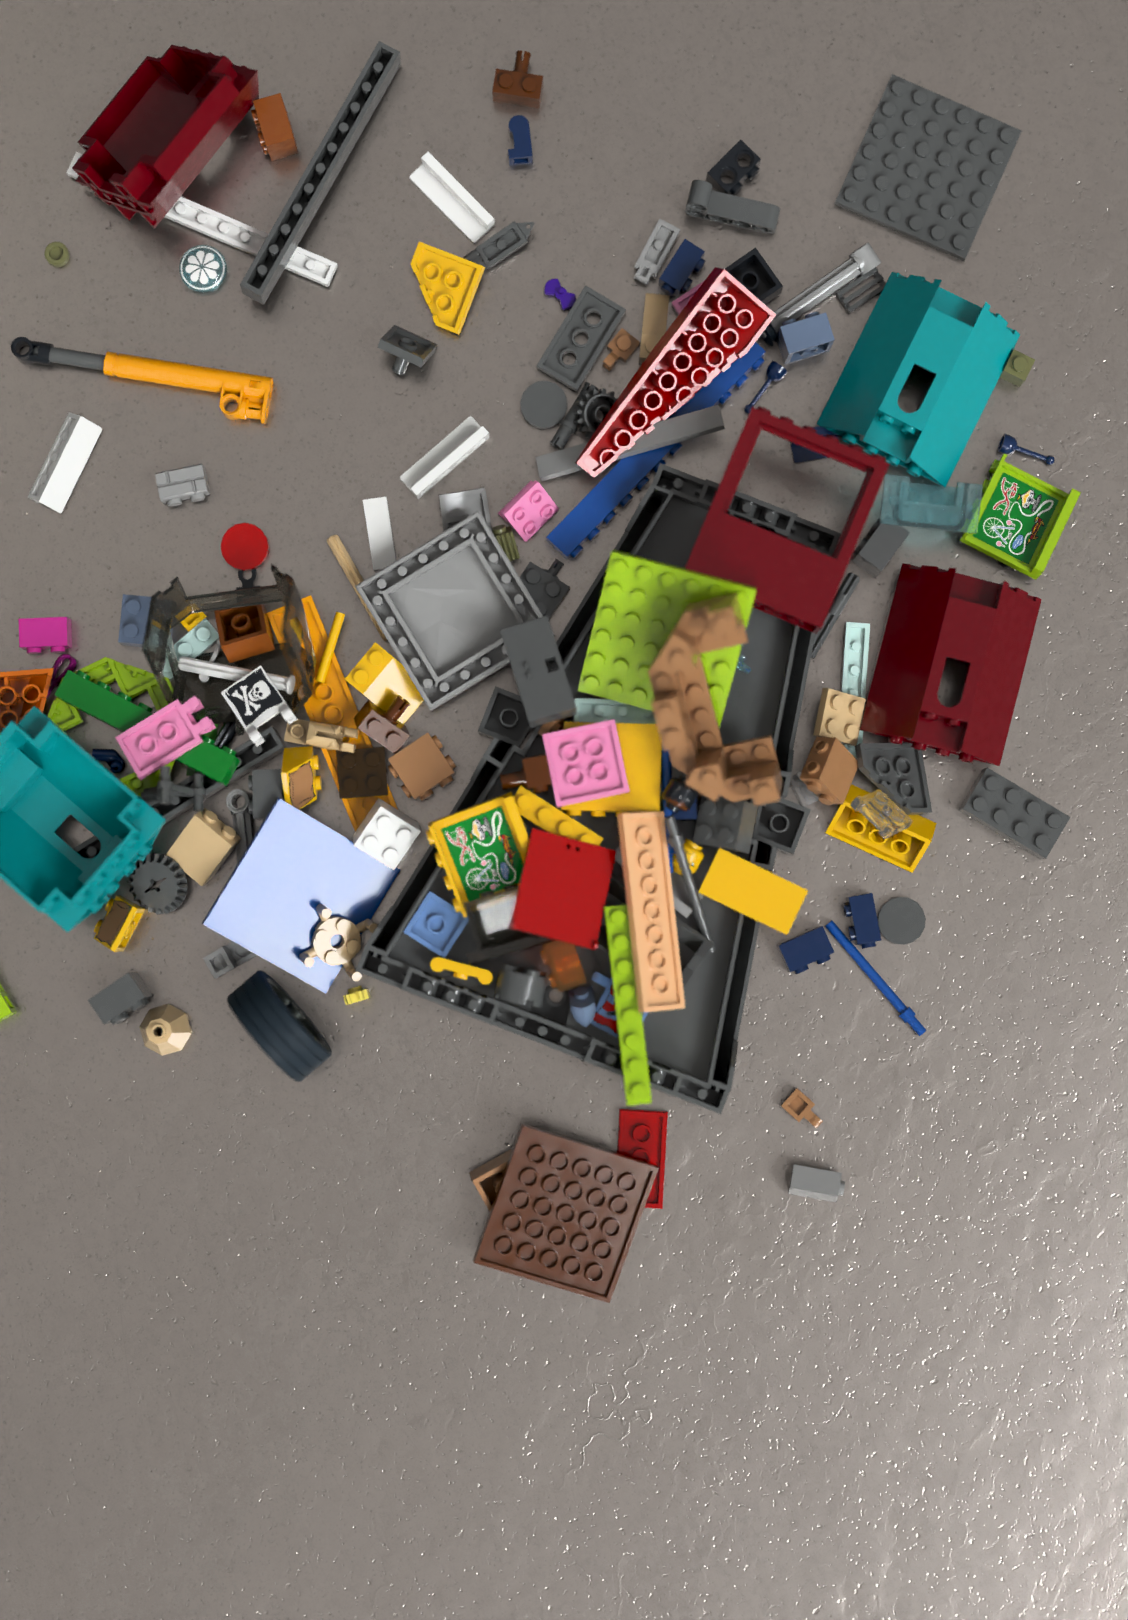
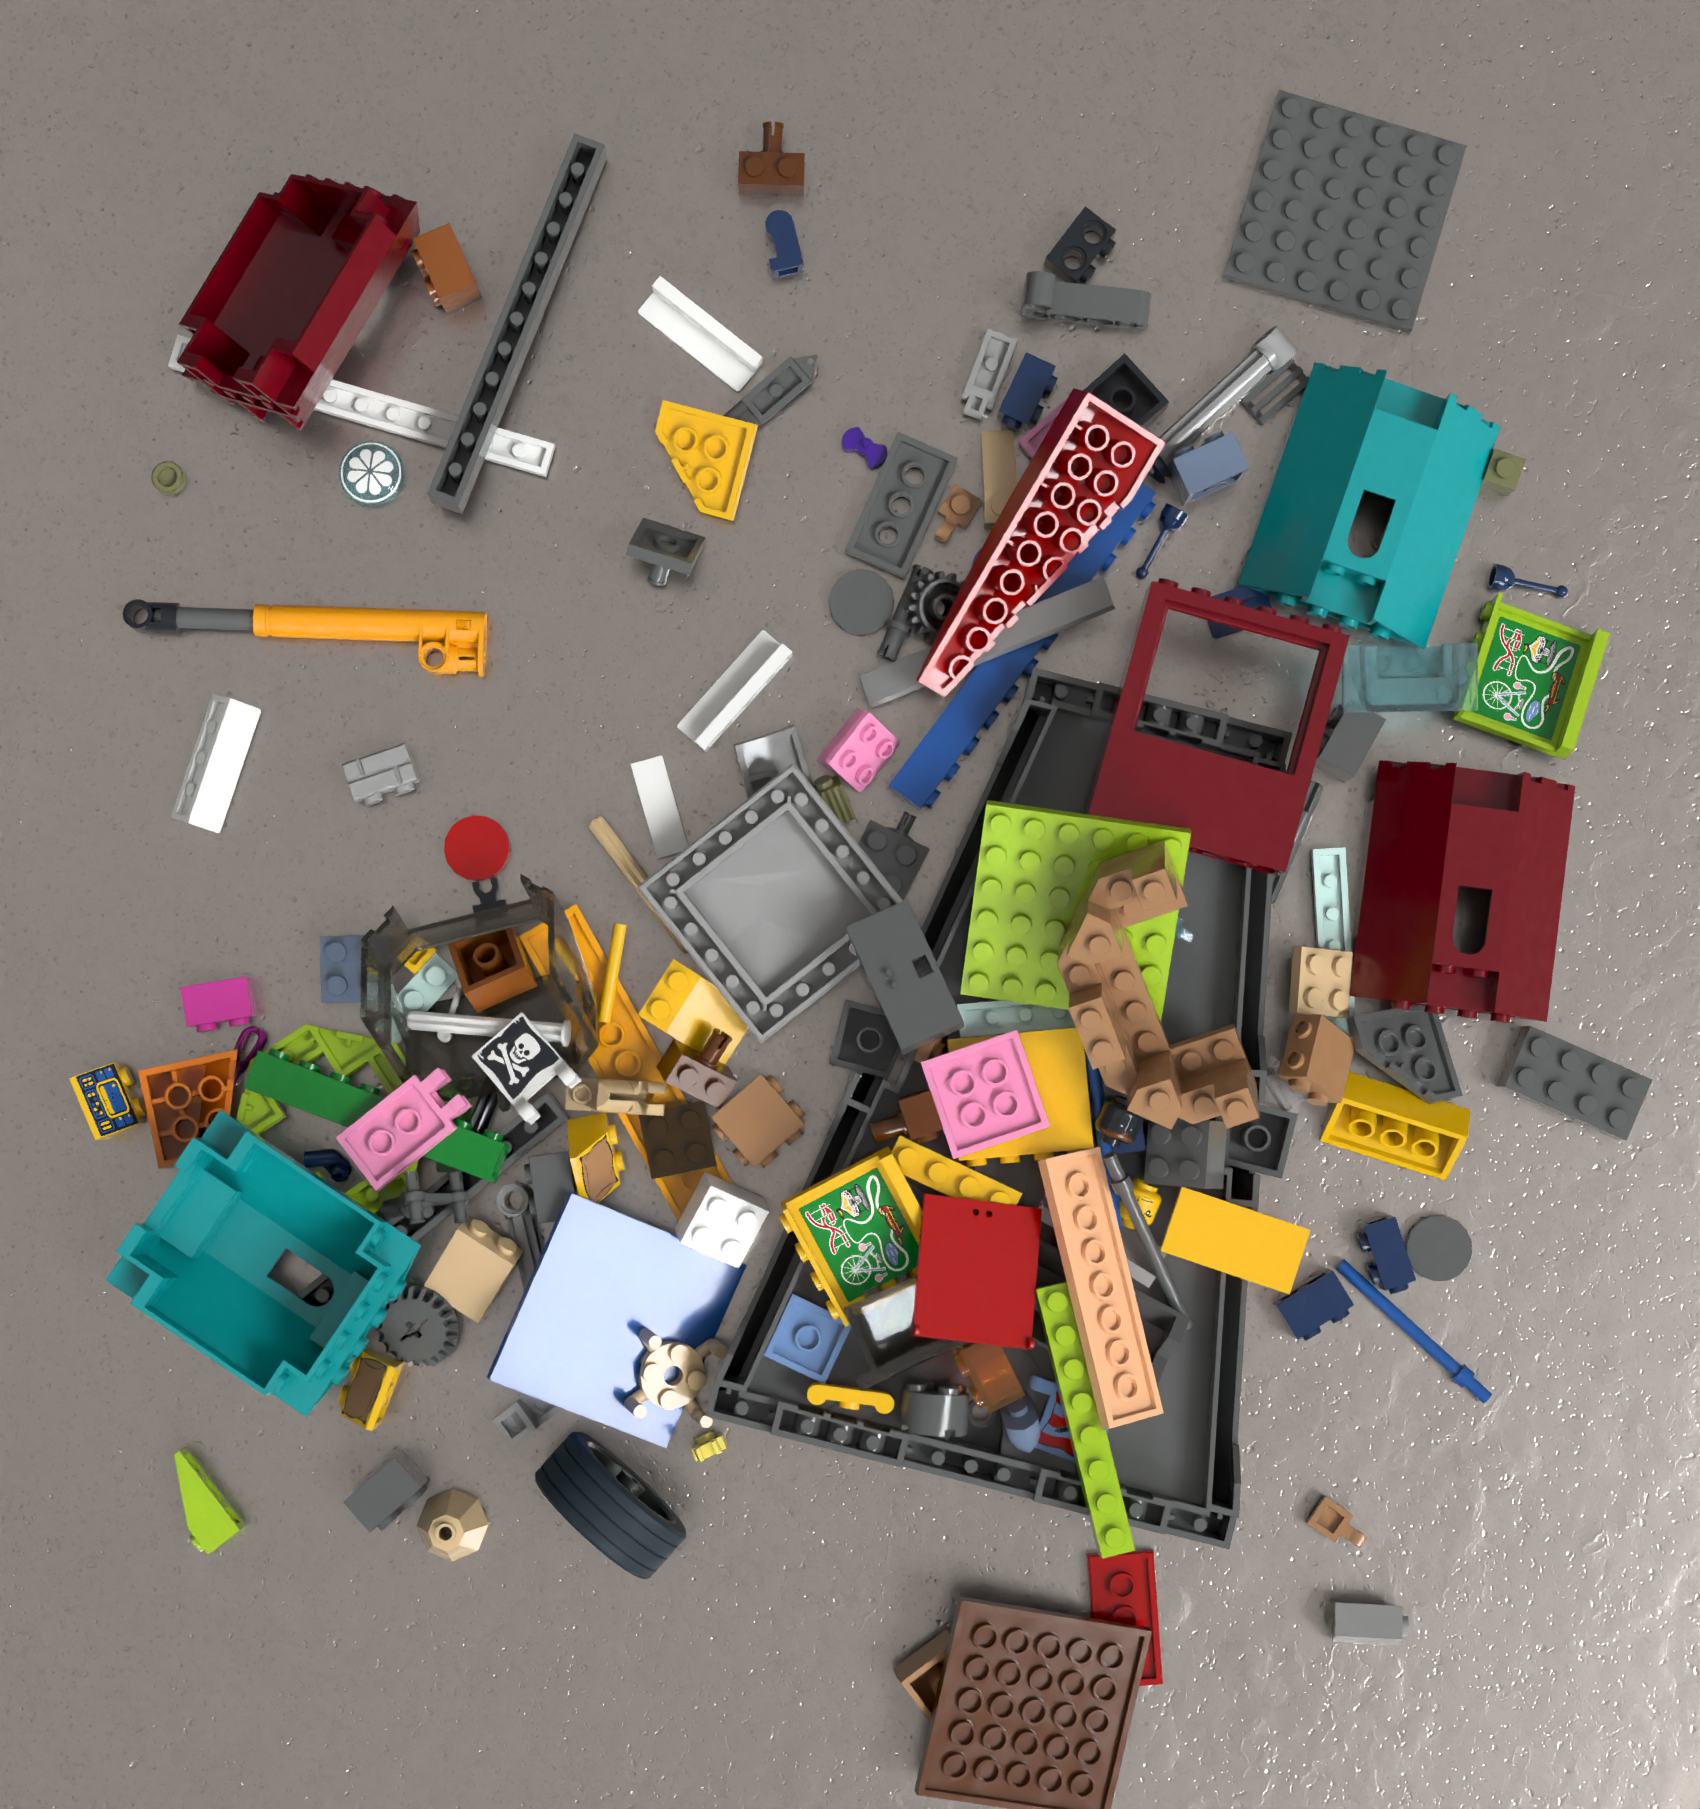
camera: 10 degrees left, 0 degrees up
clear plate [850,789,913,839] -> none

